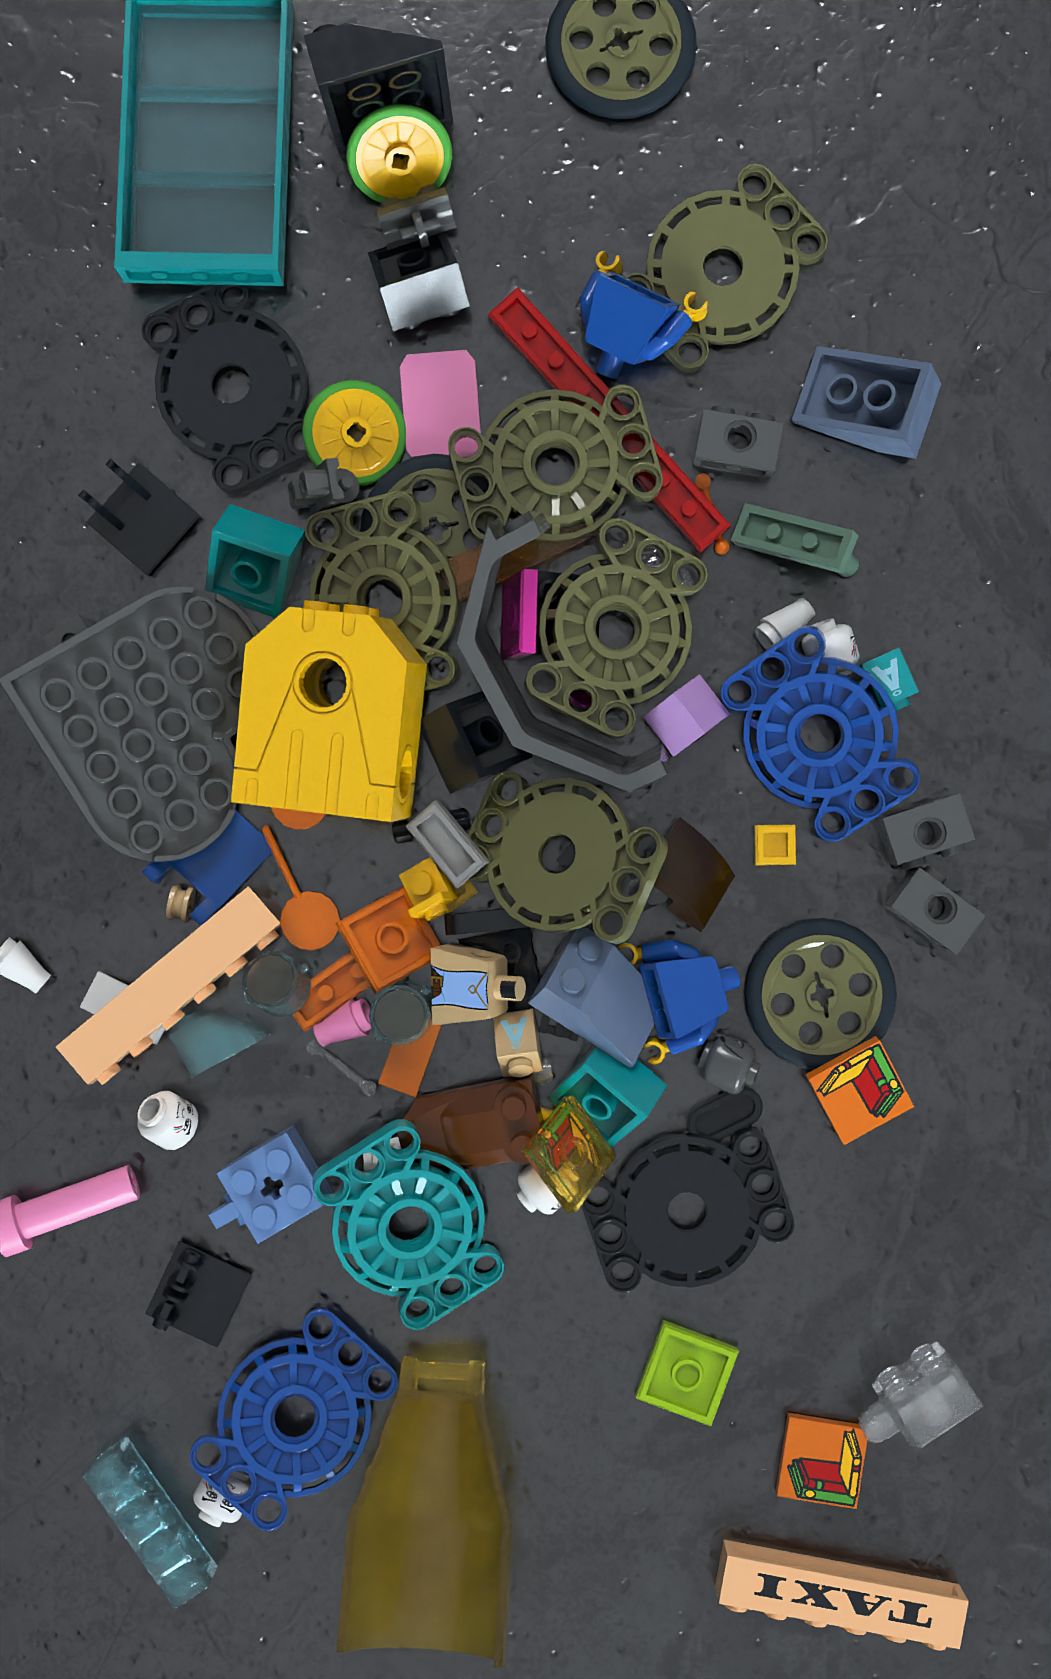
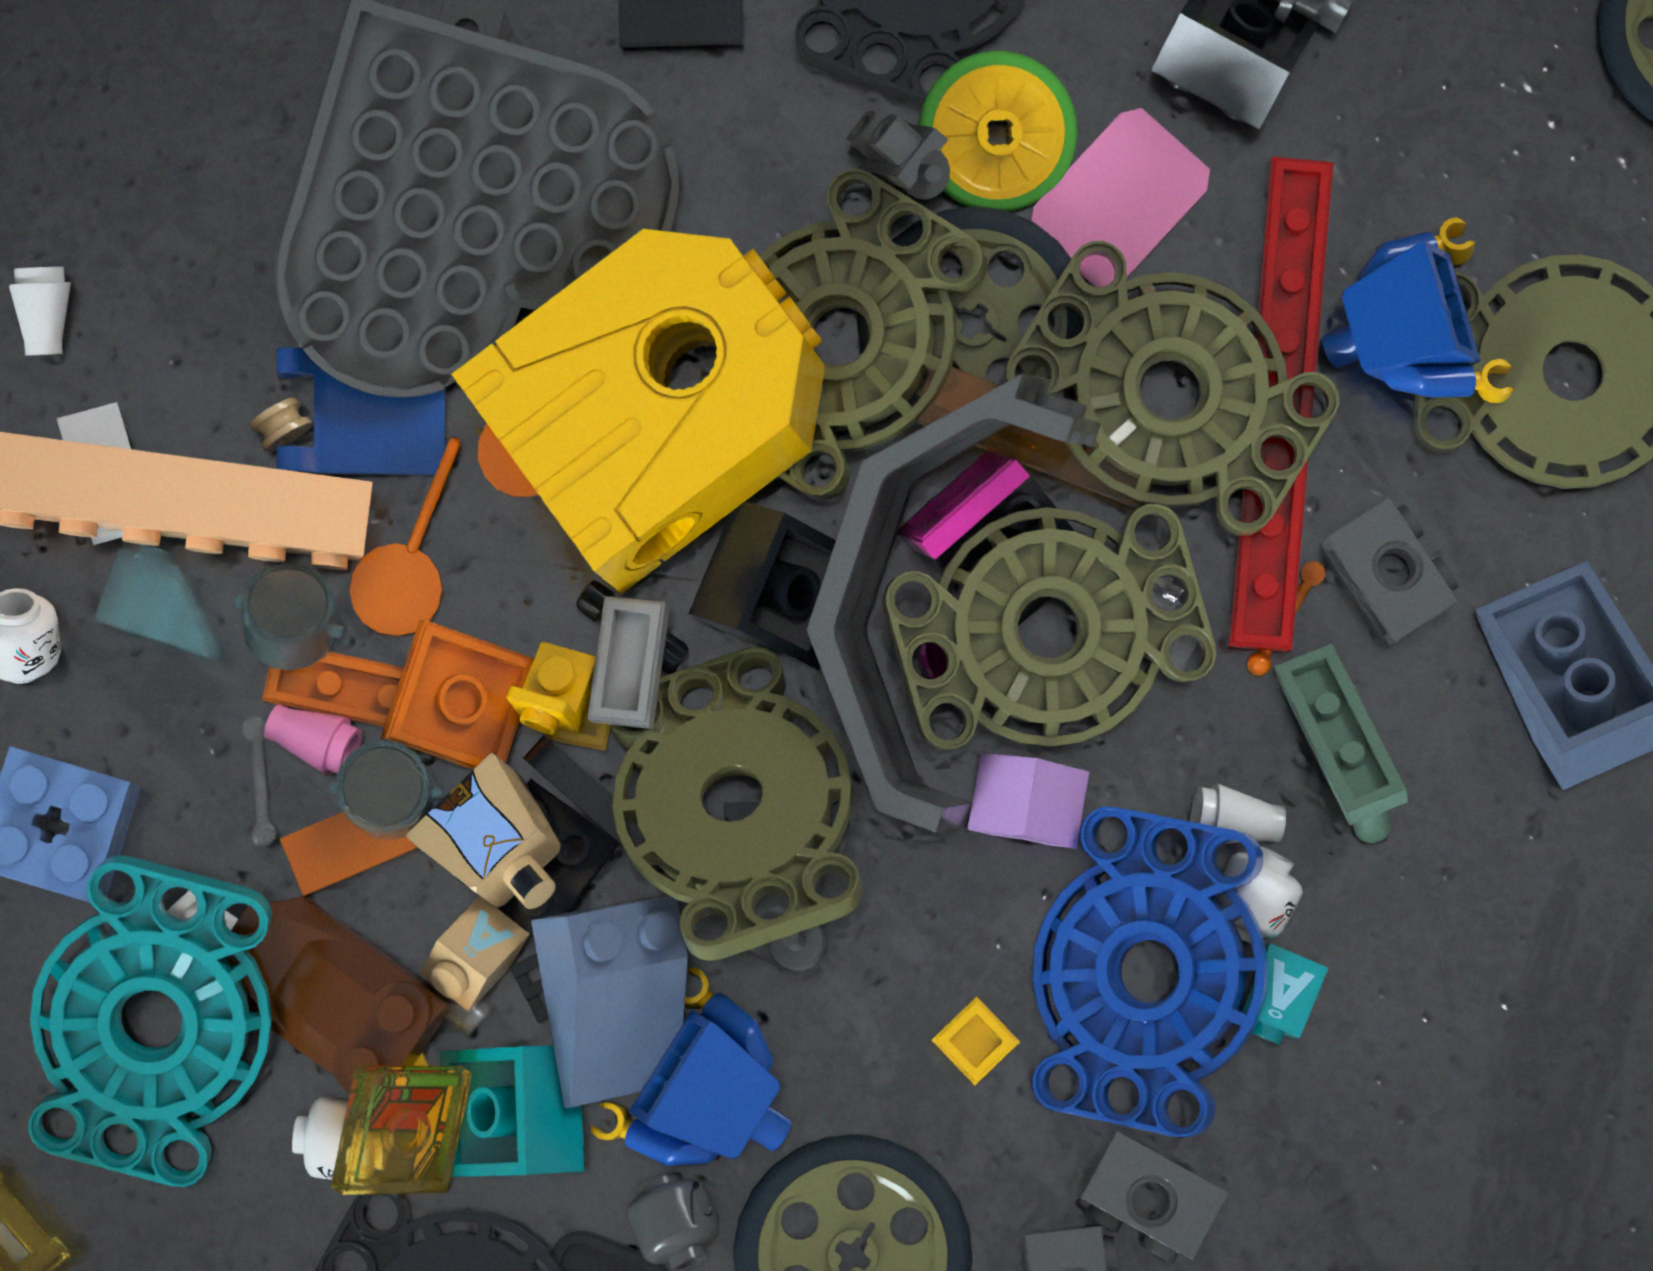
camera: 40 degrees right, 5 degrees down
teal slope [205,504,305,618] -> none
dark brown slope [654,817,735,932] -> none

